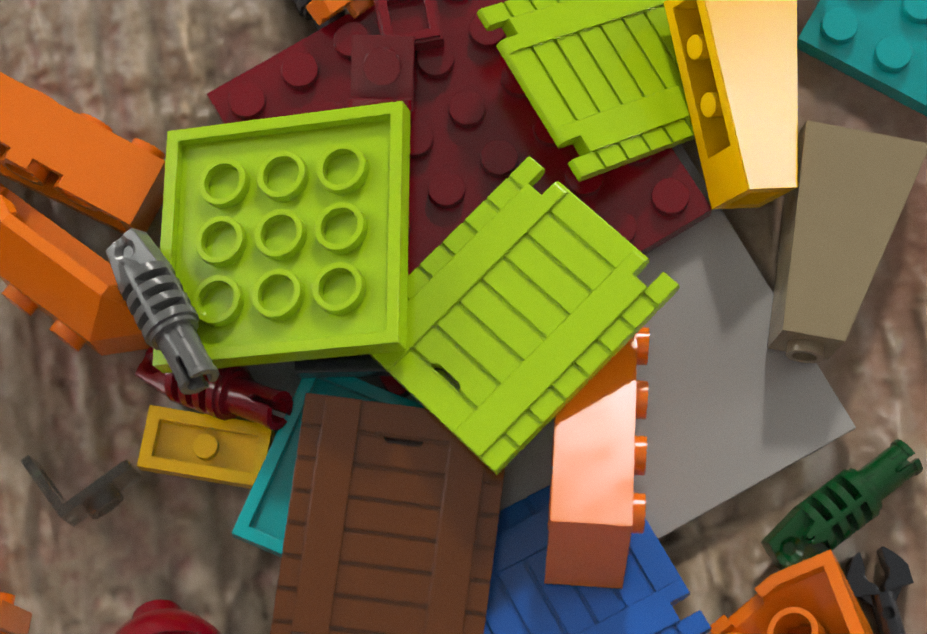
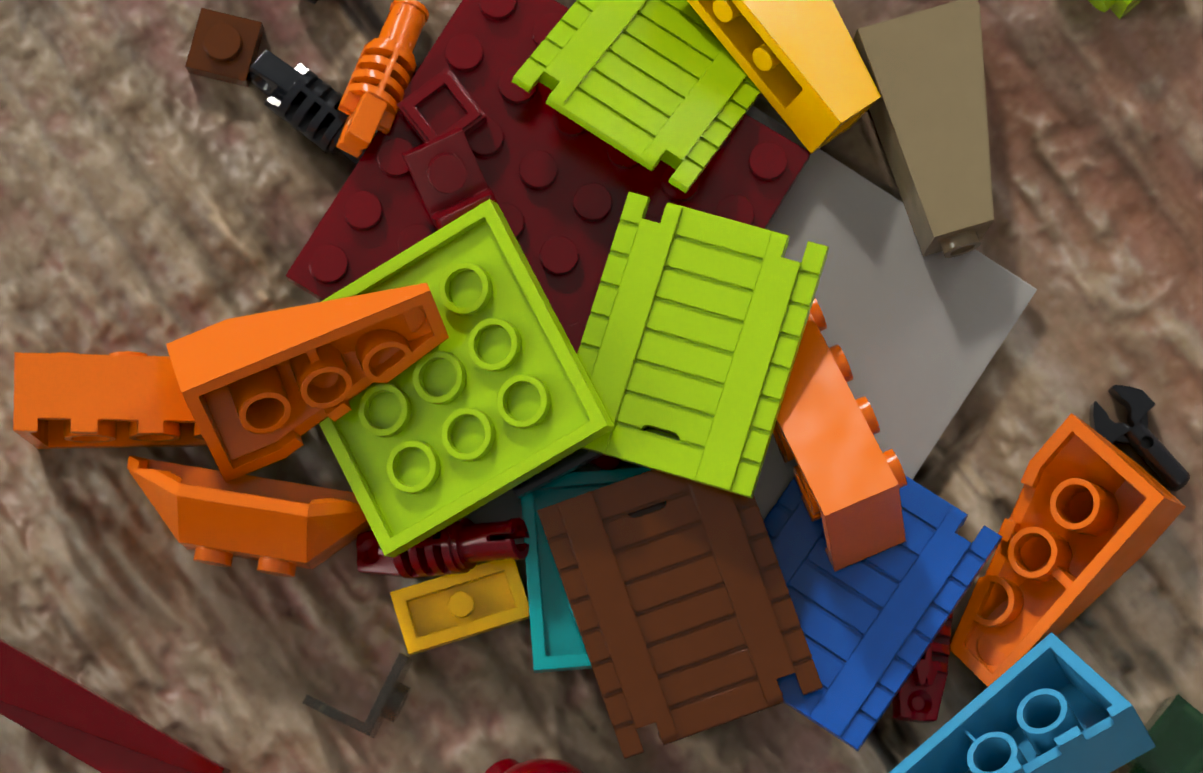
camera: 30 degrees left, 5 degrees up
dark grey hinge [106,228,219,394] -> none
dark green hinge [761,439,923,570] -> none
none -> orange wedge [166,283,449,483]

